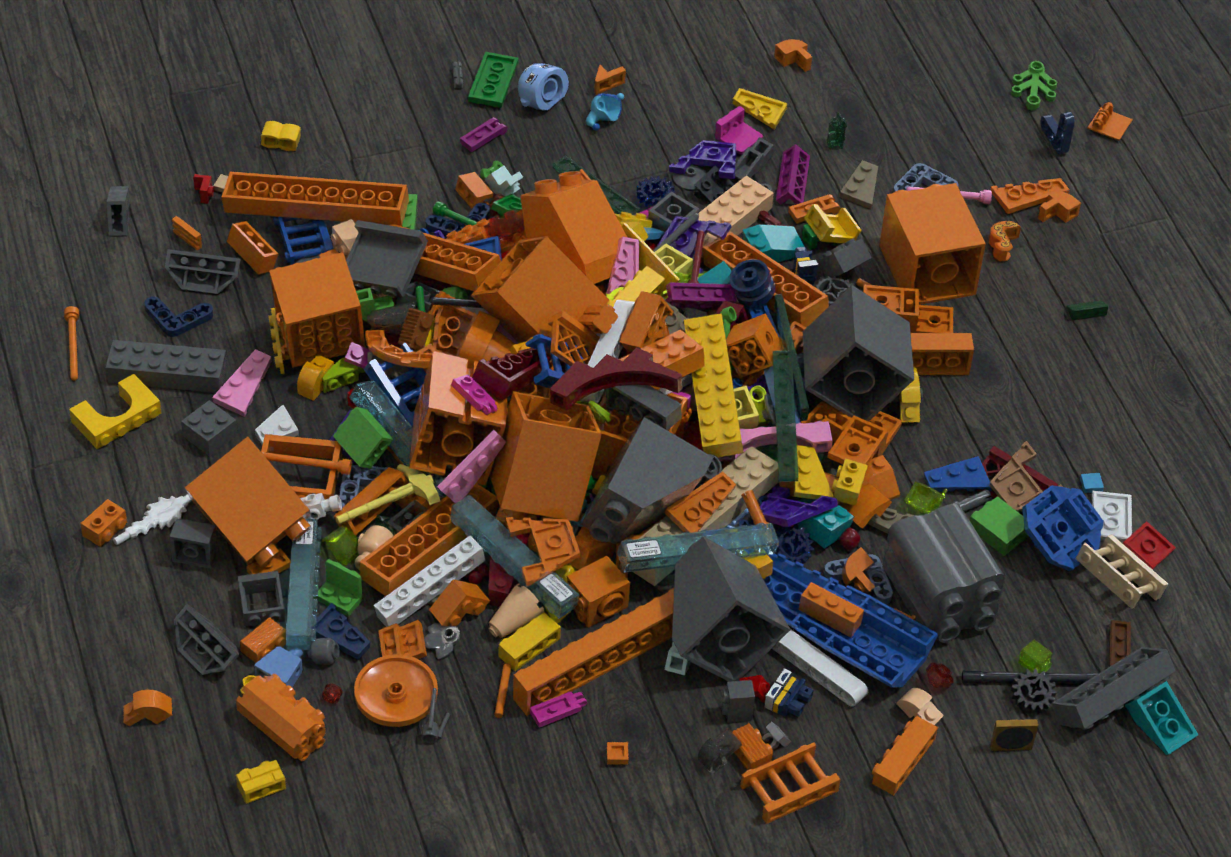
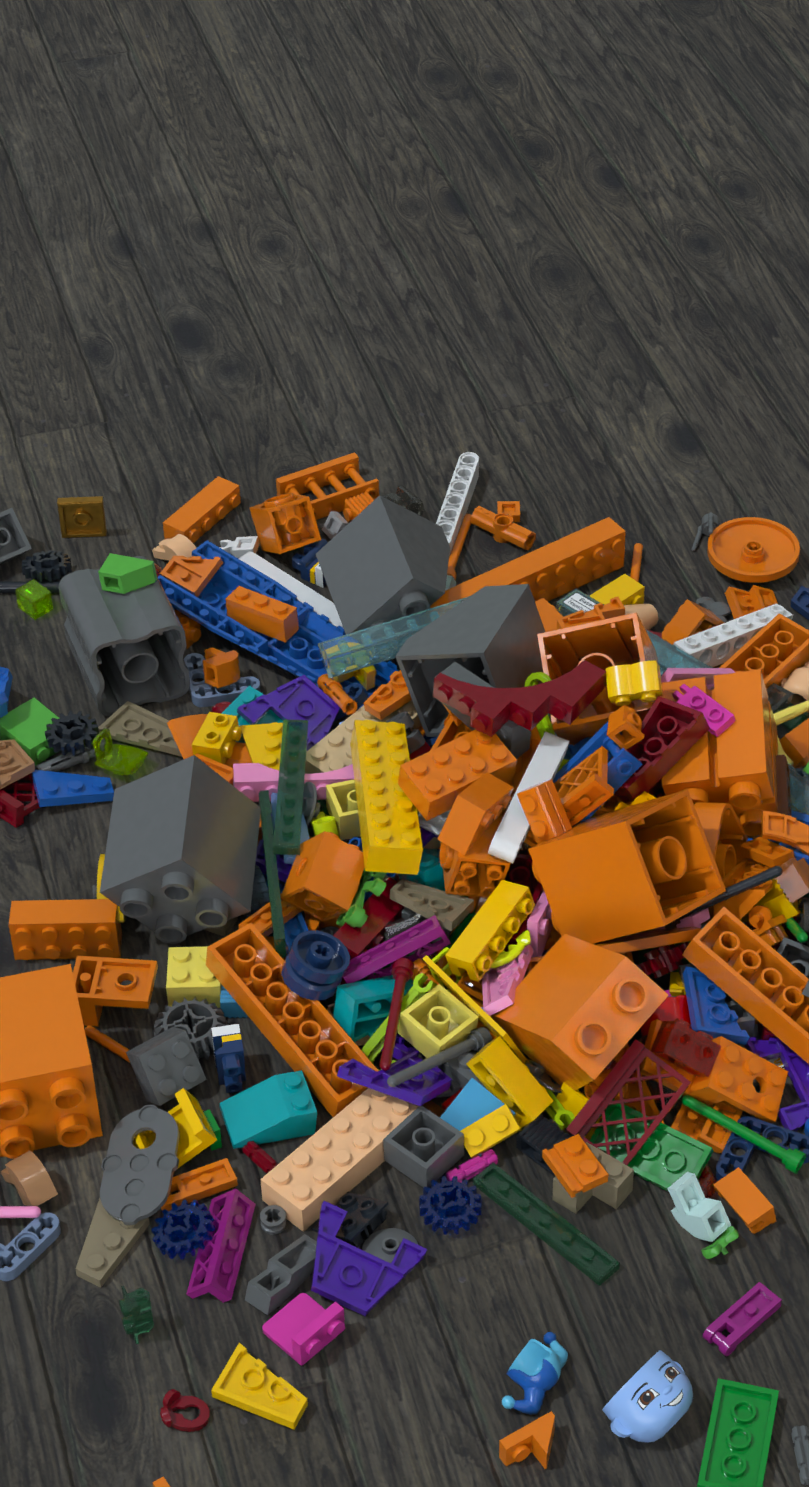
camera: 175 degrees left, 5 degrees down
none -> black gear [45,711,100,756]
none -> bright green slope [98,553,157,594]
none -> dark grey piece [100,1105,180,1225]
none -> clear blue gear [152,1199,215,1260]
none -> orange wing [160,556,223,597]
none -> dark red piece [160,1389,210,1432]
none -> white plate [219,536,260,558]
none -> orange brick [250,493,321,554]
none -> white beam [436,452,479,557]
none -> orange piece [447,514,472,580]
none -> orange piece [471,506,536,551]
none -> yellow brick [605,661,663,706]
none -> orange brick [607,705,644,750]
none -> reddish brown tile [776,755,792,816]

